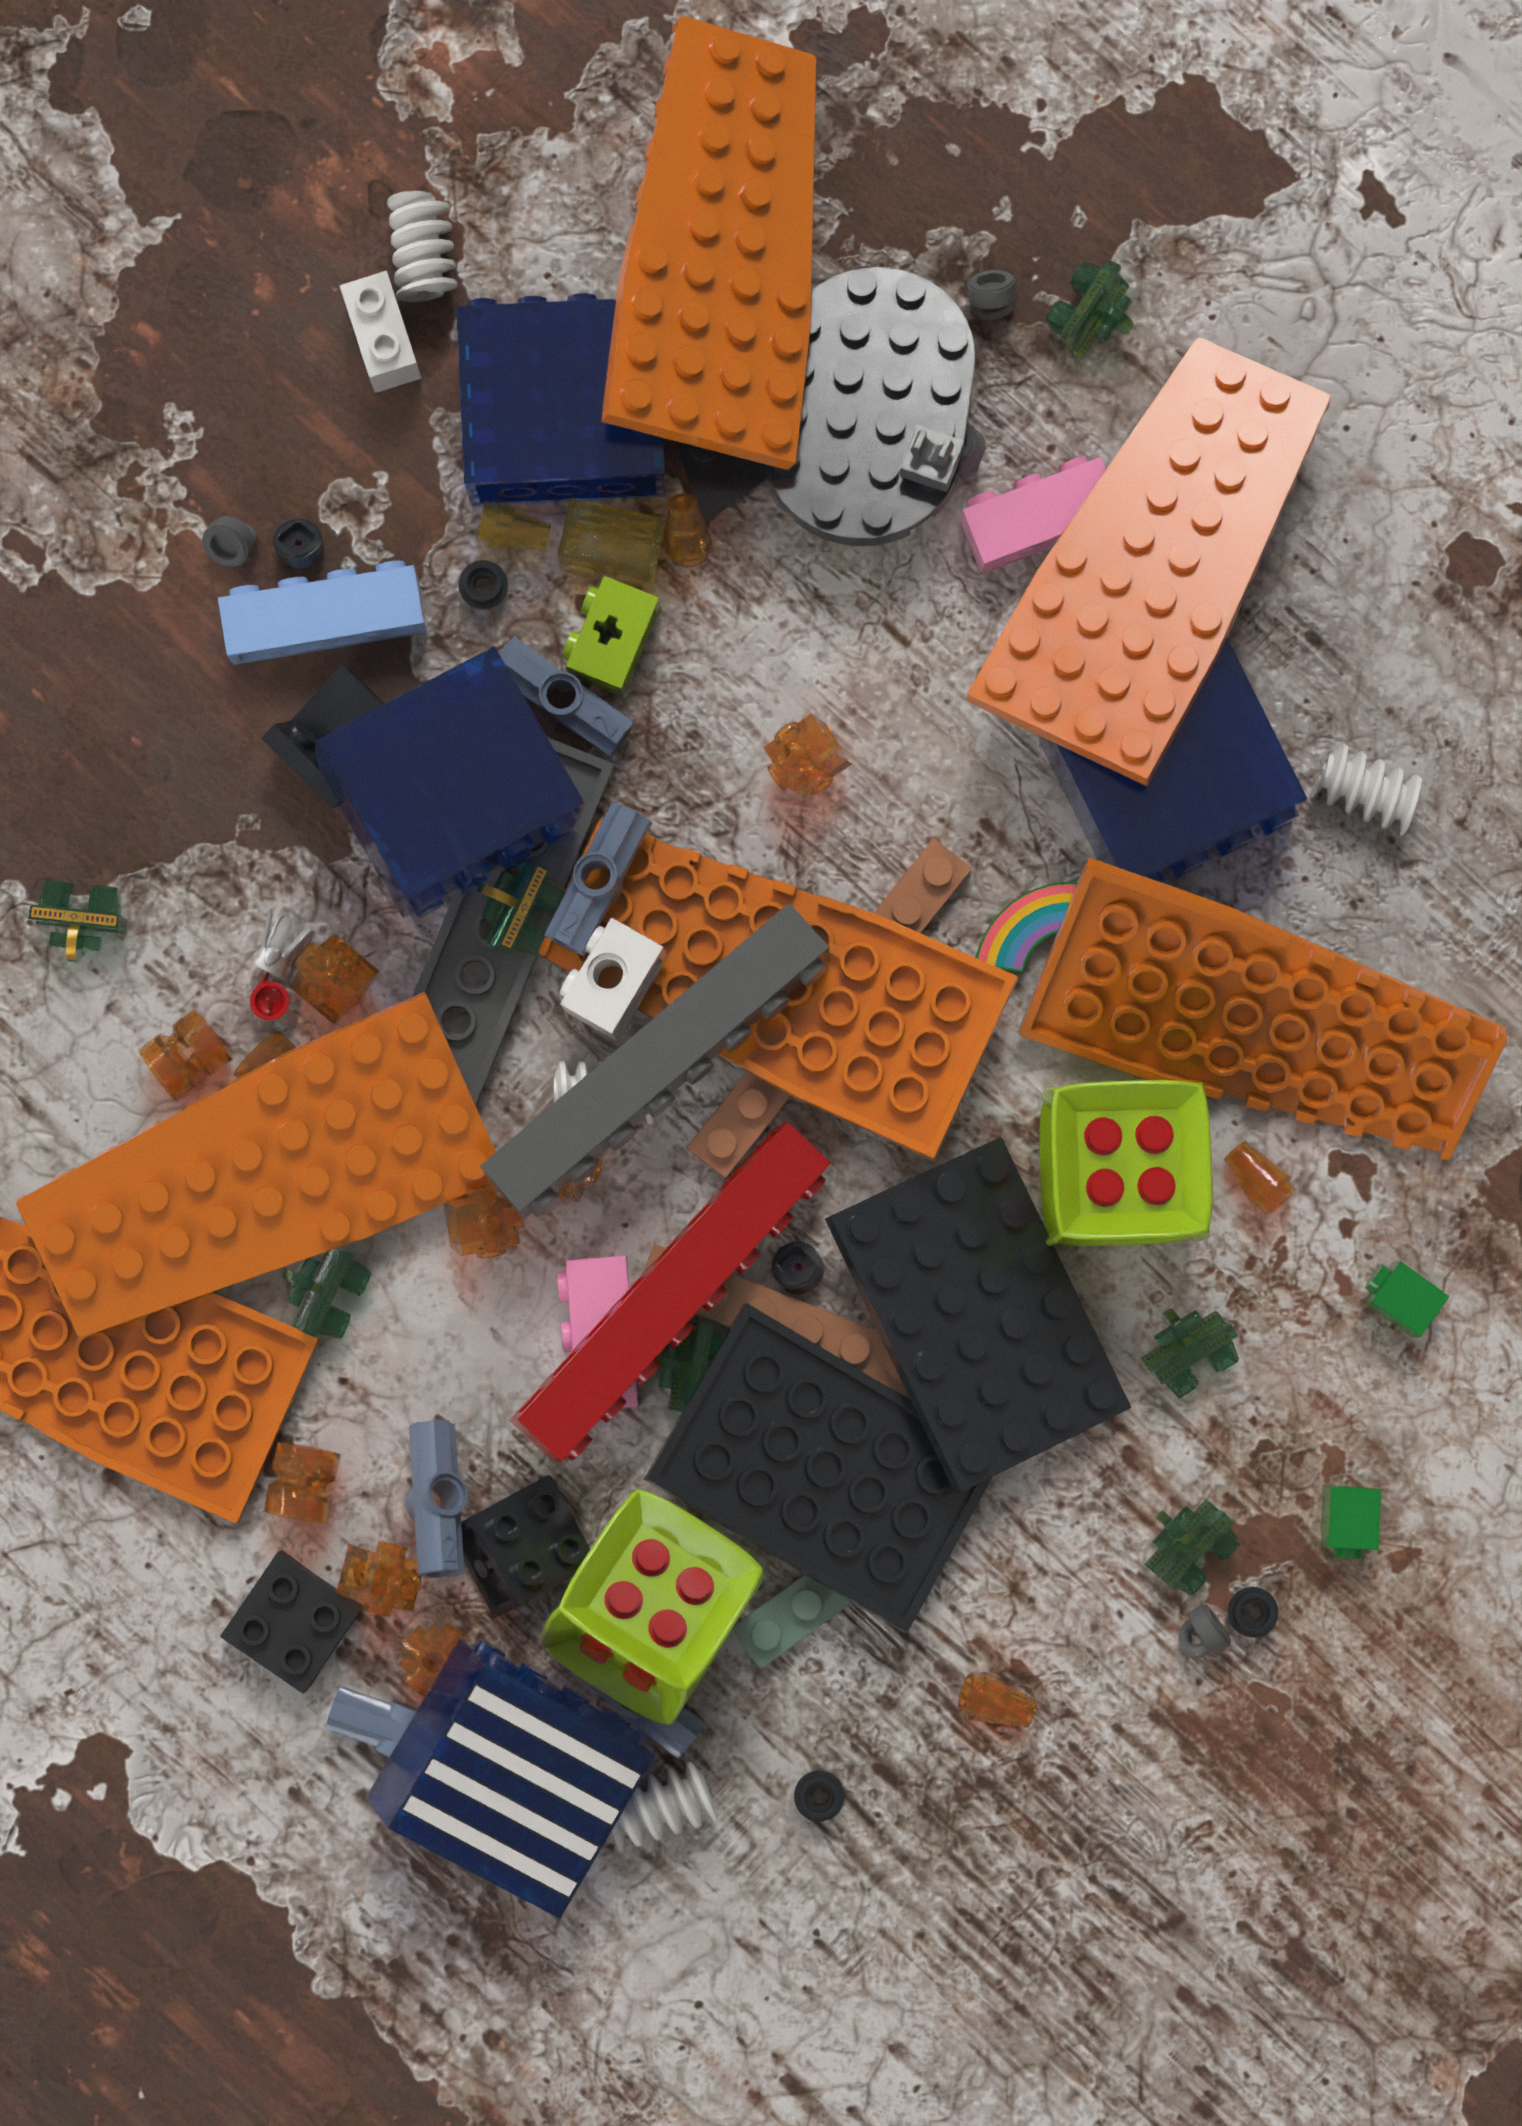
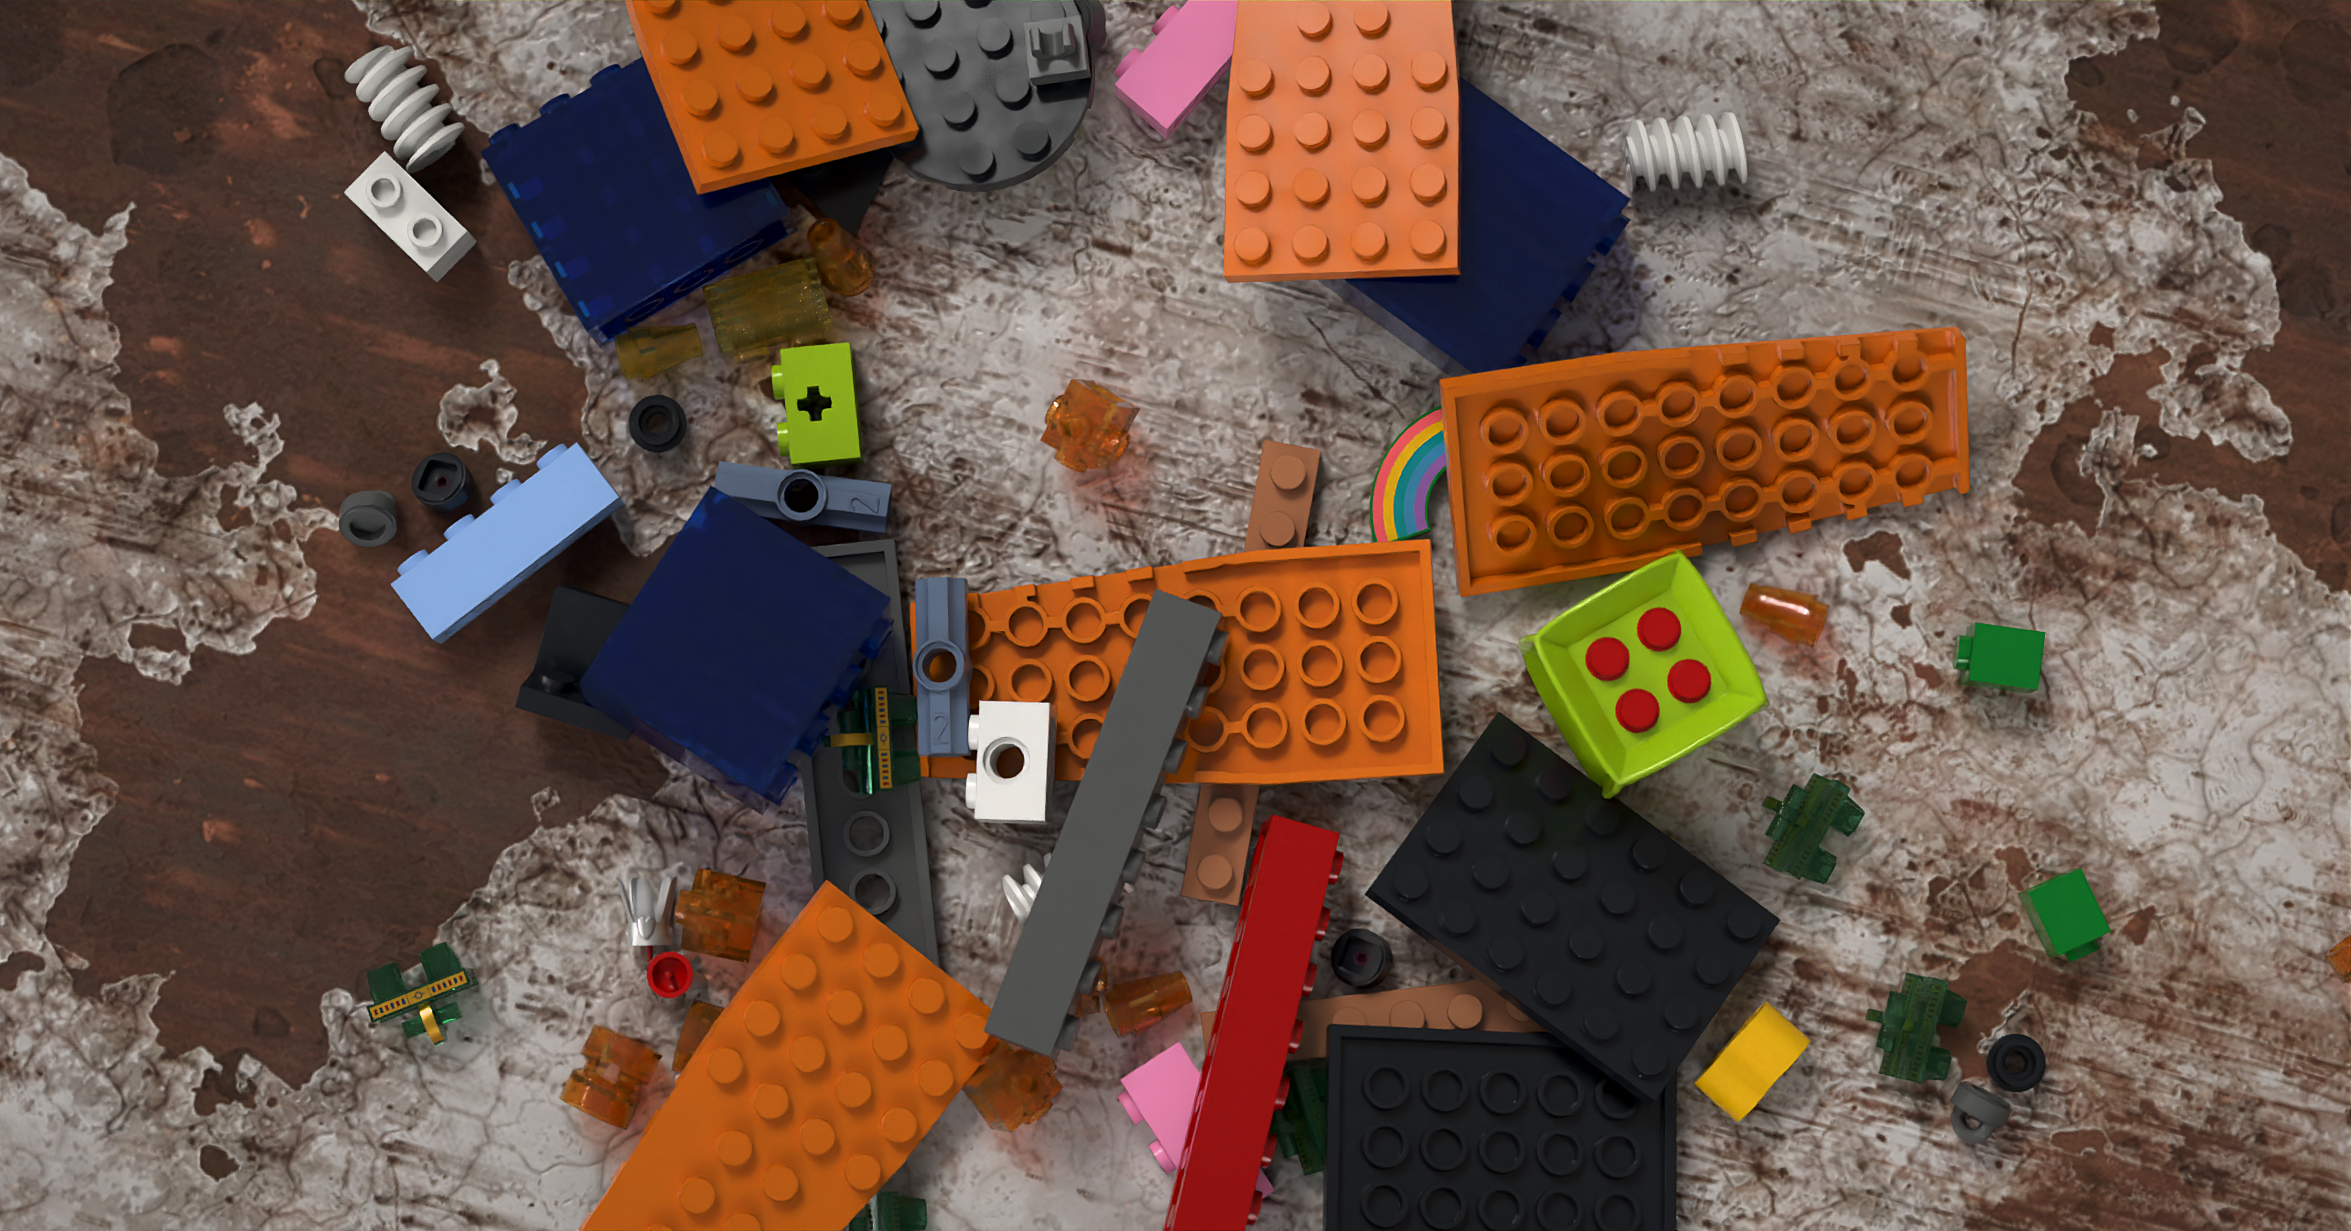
camera: 25 degrees left, 0 degrees up
none -> clear orange cone [1101,970,1193,1038]
none -> yellow axle [1693,1001,1811,1123]

